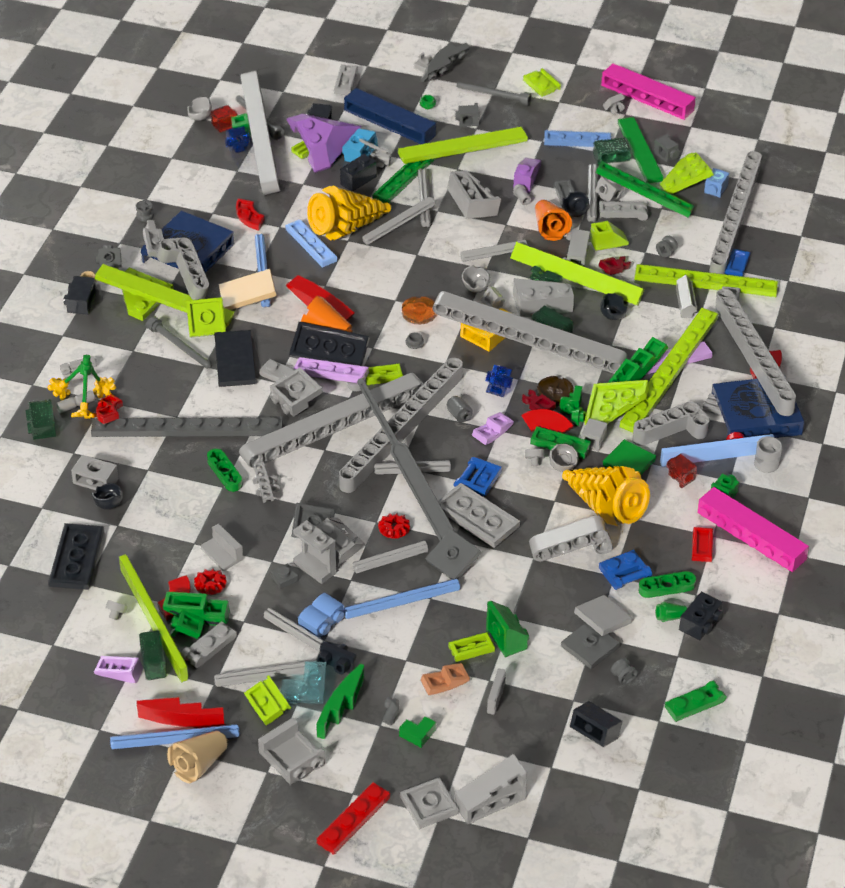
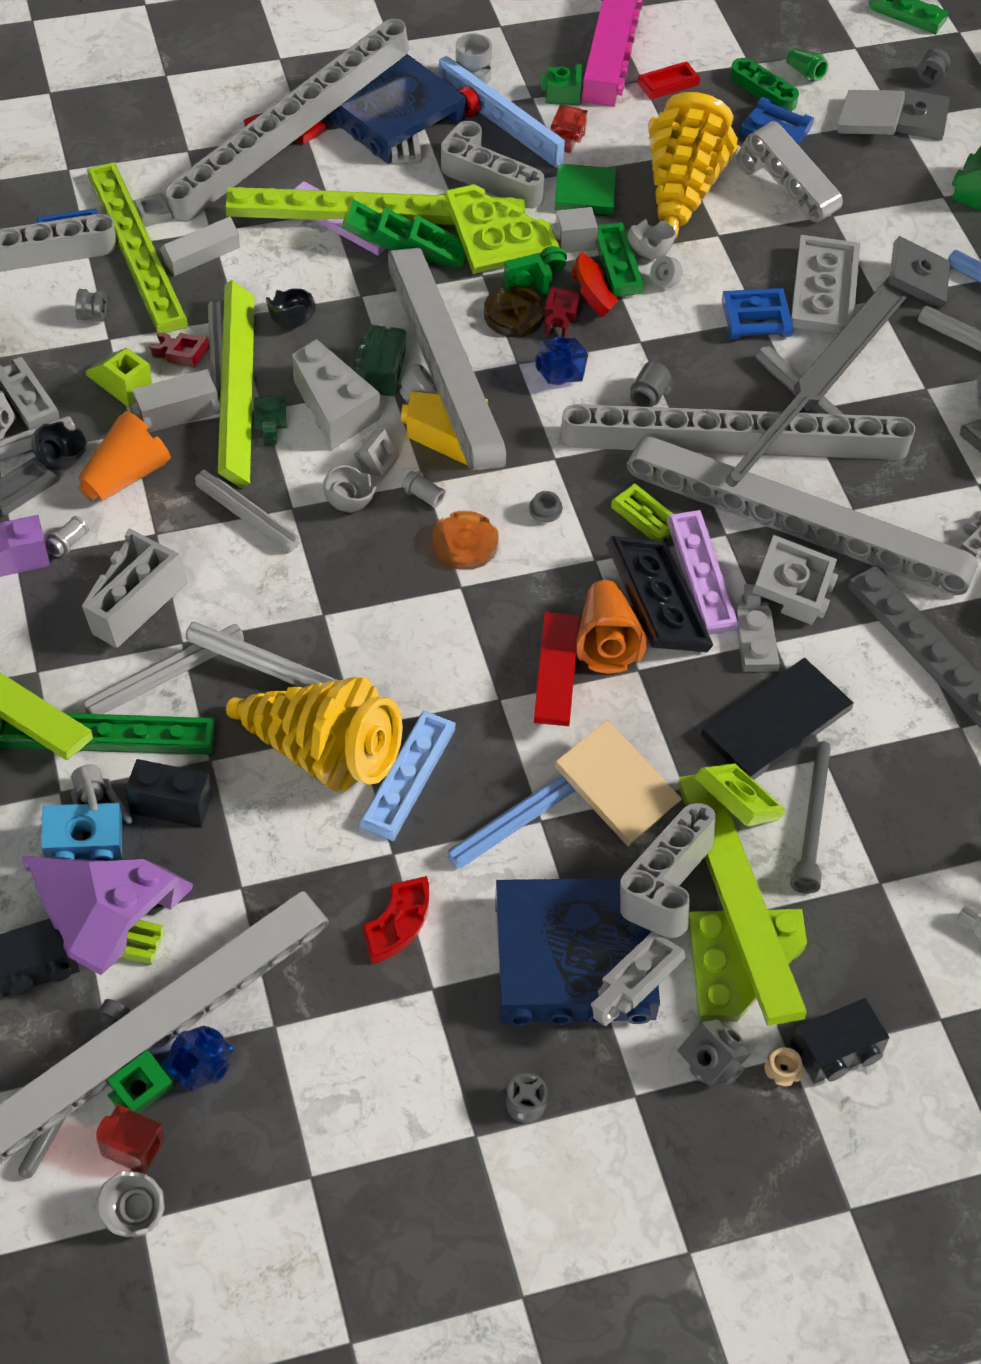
camera: 125 degrees left, 10 degrees up
red gear [378,513,410,539] -> none
lavender slope [472,412,514,445] -> none
black brick [679,591,723,640] -> none

